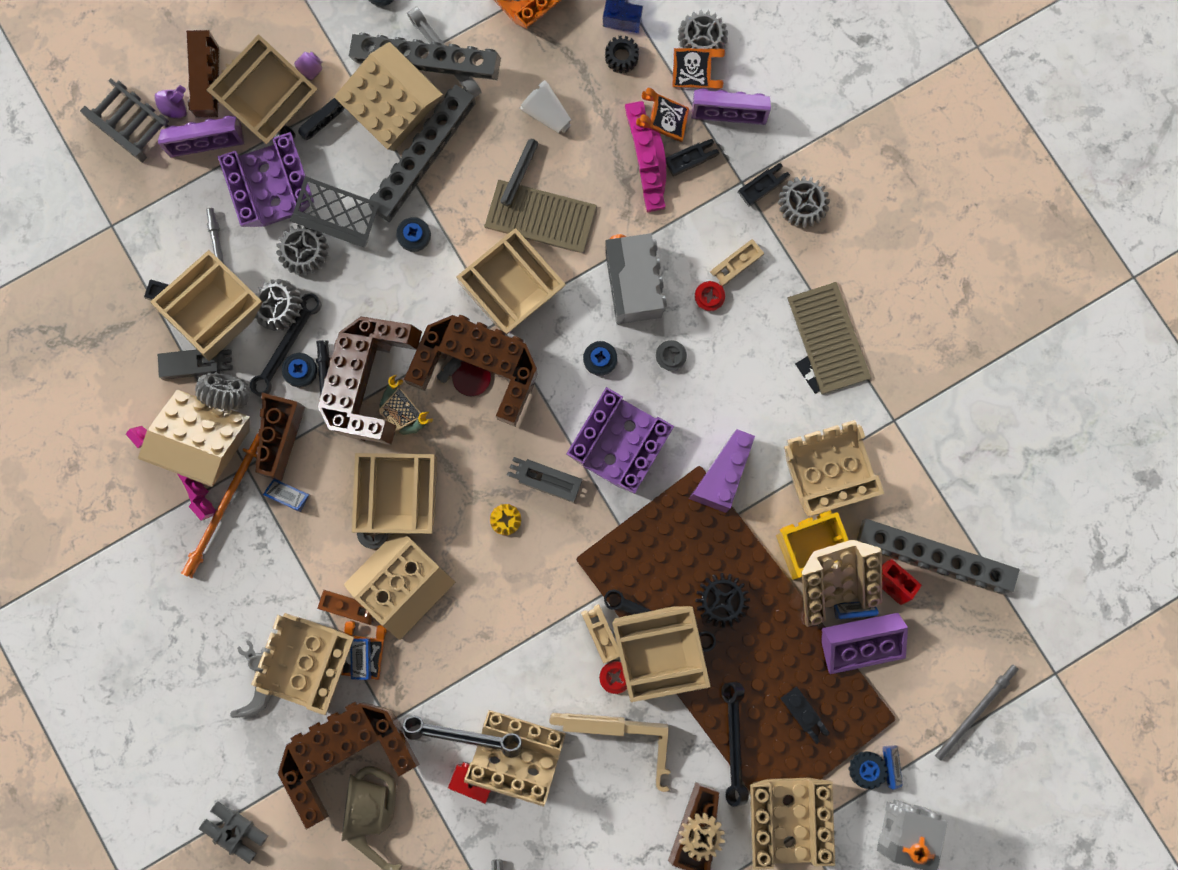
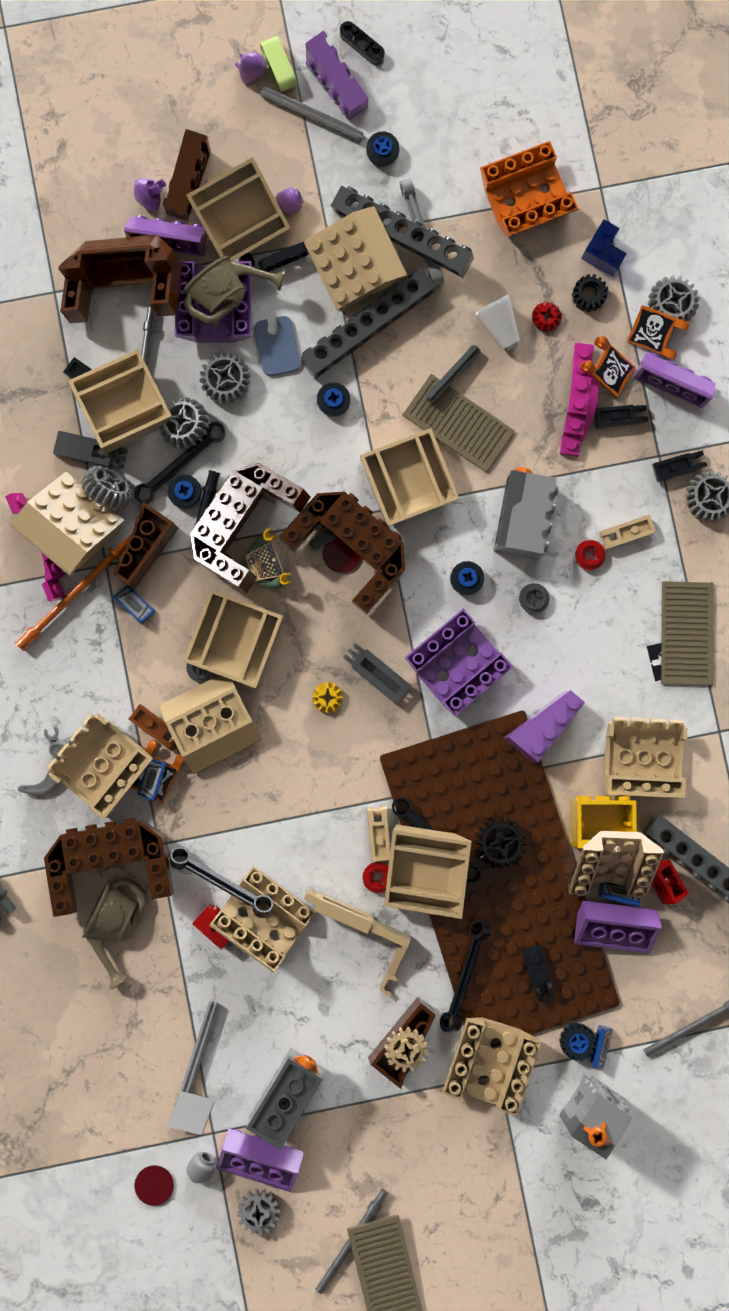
camera: 10 degrees right, 5 degrees up
dark grey fence [80,78,169,163] -> none
dark grey fence [290,176,380,248] -> none
none -> reddish brown wedge [58,234,182,324]
none -> dark tan piece [182,255,286,324]
none -> sand blue piece [255,316,300,376]
none -> red gear [532,301,562,332]

